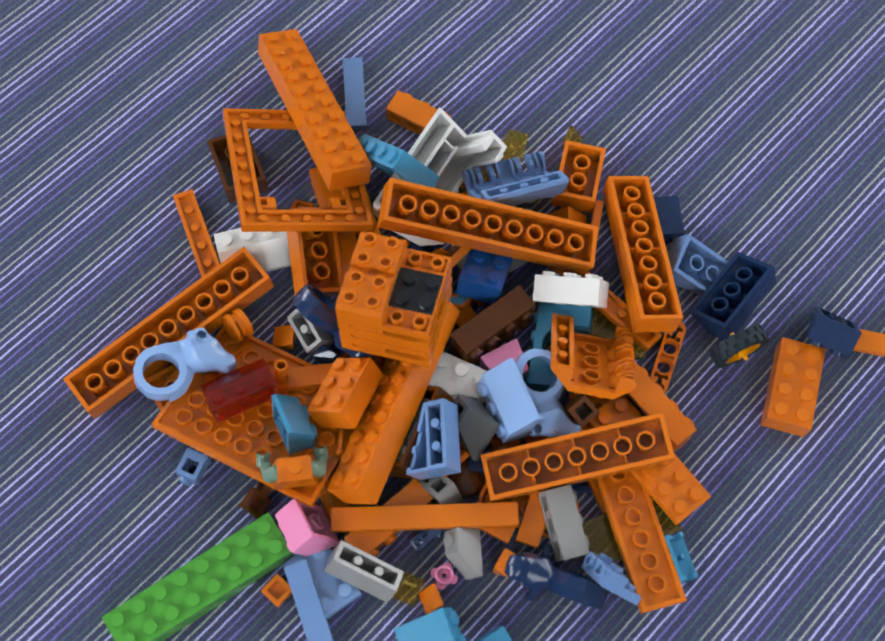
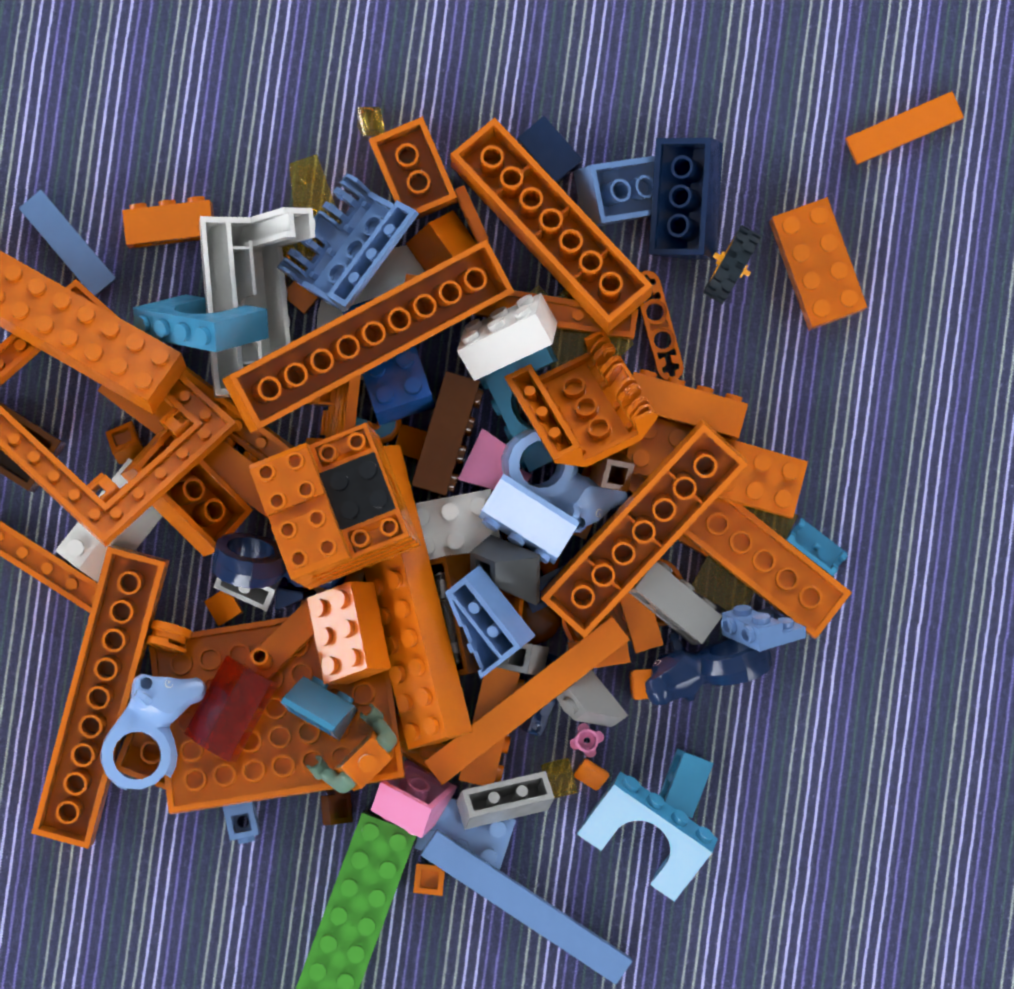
camera: 35 degrees left, 20 degrees up
orange hinge [335,428,344,457] -> none
dark blue slope [806,306,862,357] -> none

